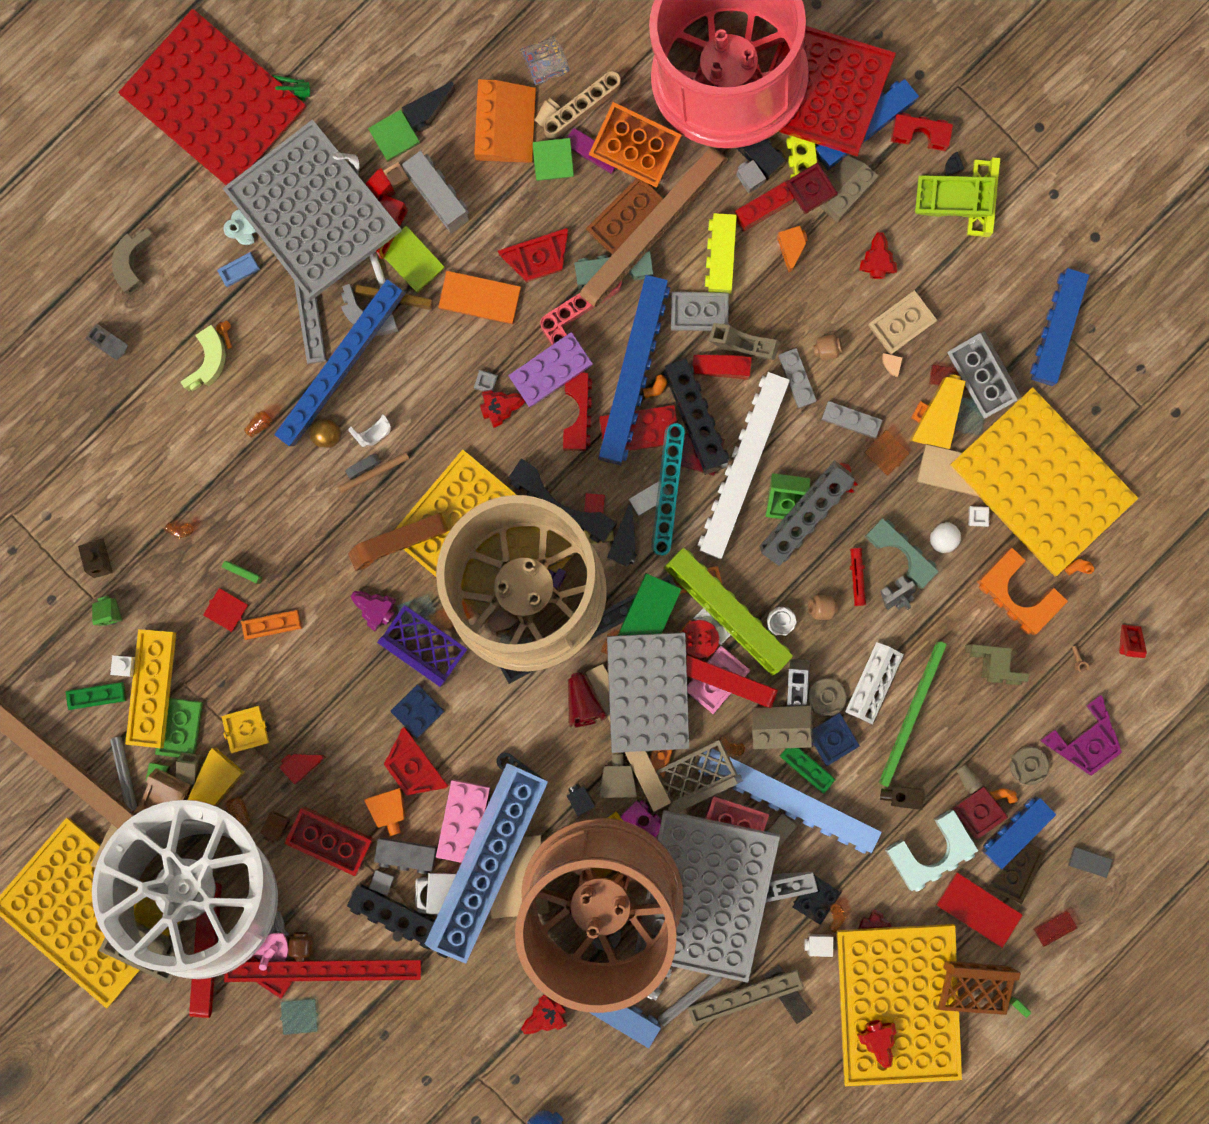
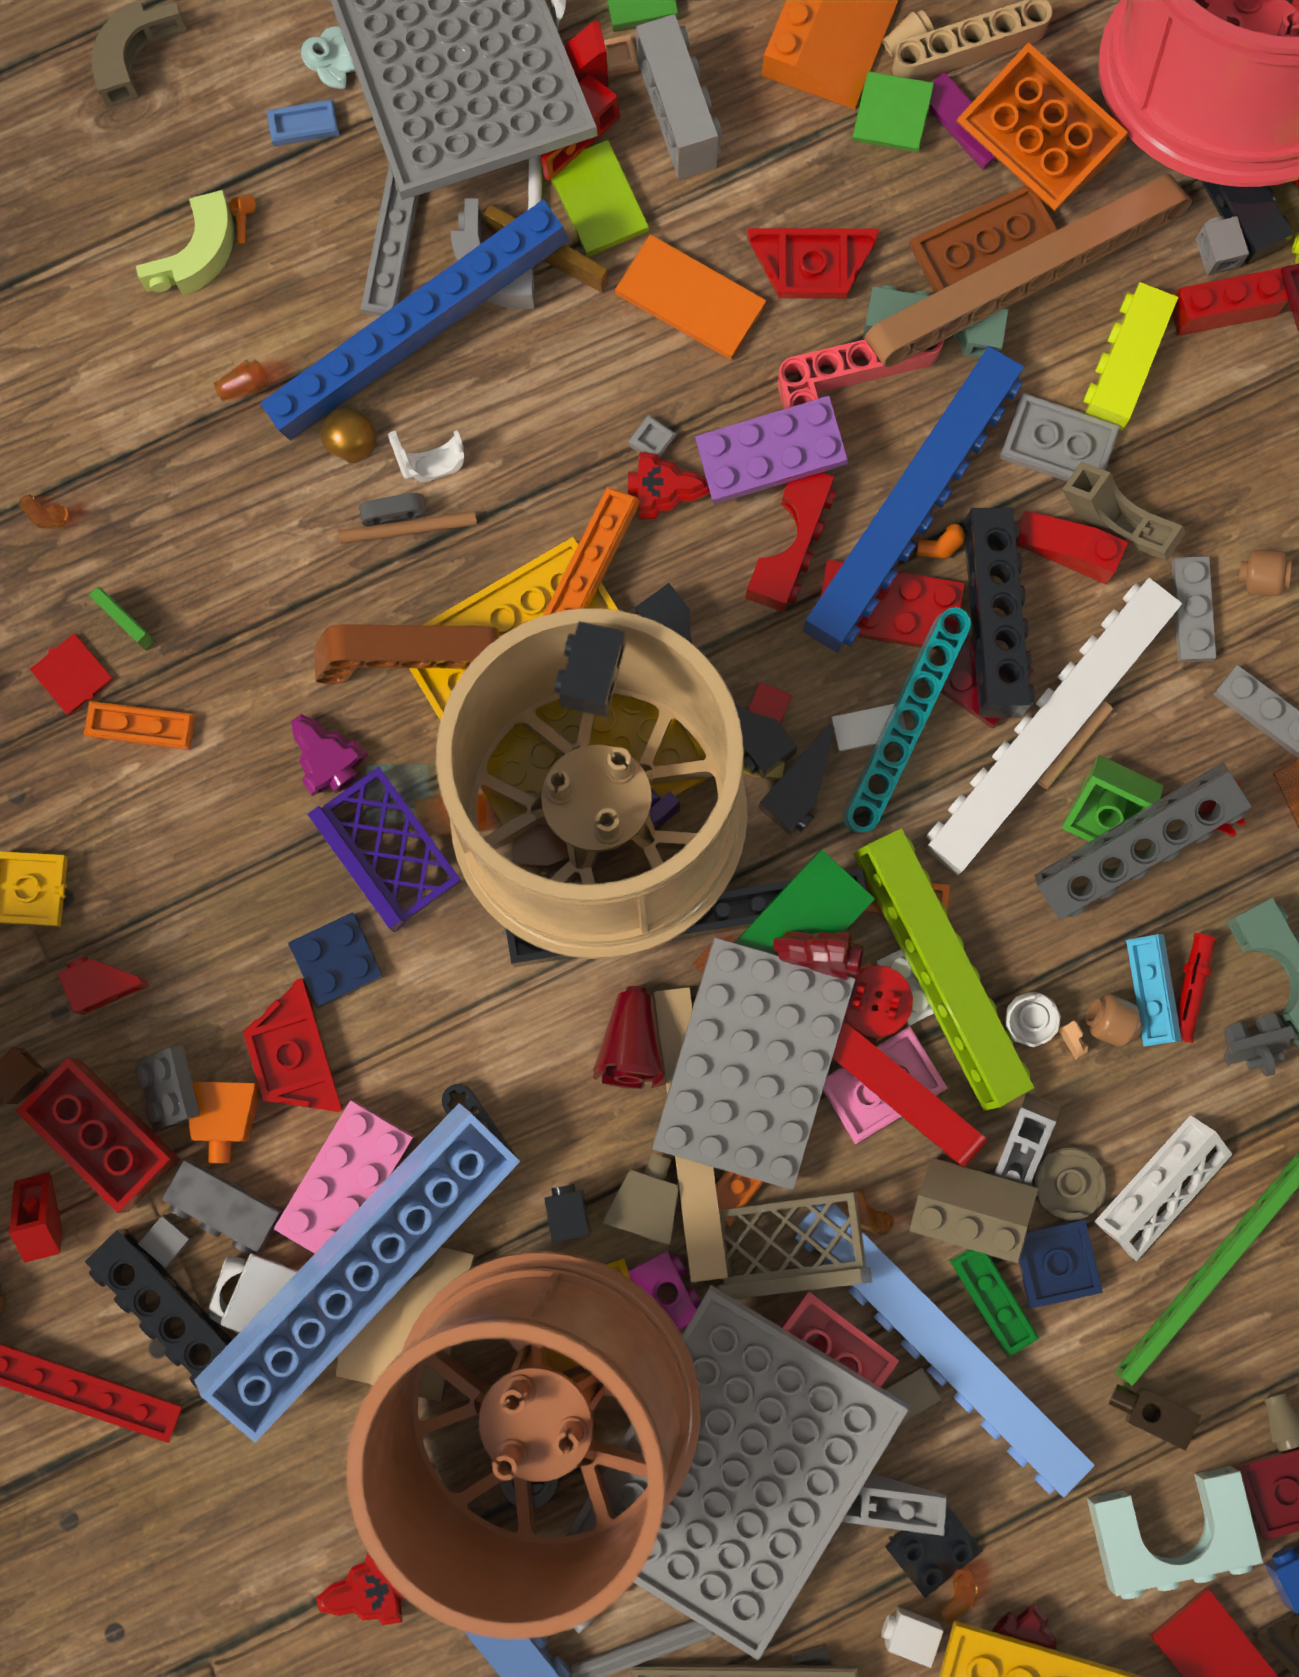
camera: 20 degrees right, 5 degrees down
flat silver slope [85,323,128,360] -> none
orange slope [777,226,808,272] -> none
none -> red slope [9,1172,62,1263]
none -> dark grey plate [136,1044,200,1132]
none -> orange tile [543,487,640,616]
none -> black brick [554,621,626,717]
none -> dark red rock [773,932,864,980]
none -> light nougat bar [1037,701,1113,789]
none -> light nougat tile [1058,1021,1088,1060]
none -> medium azure tile [1126,934,1182,1046]

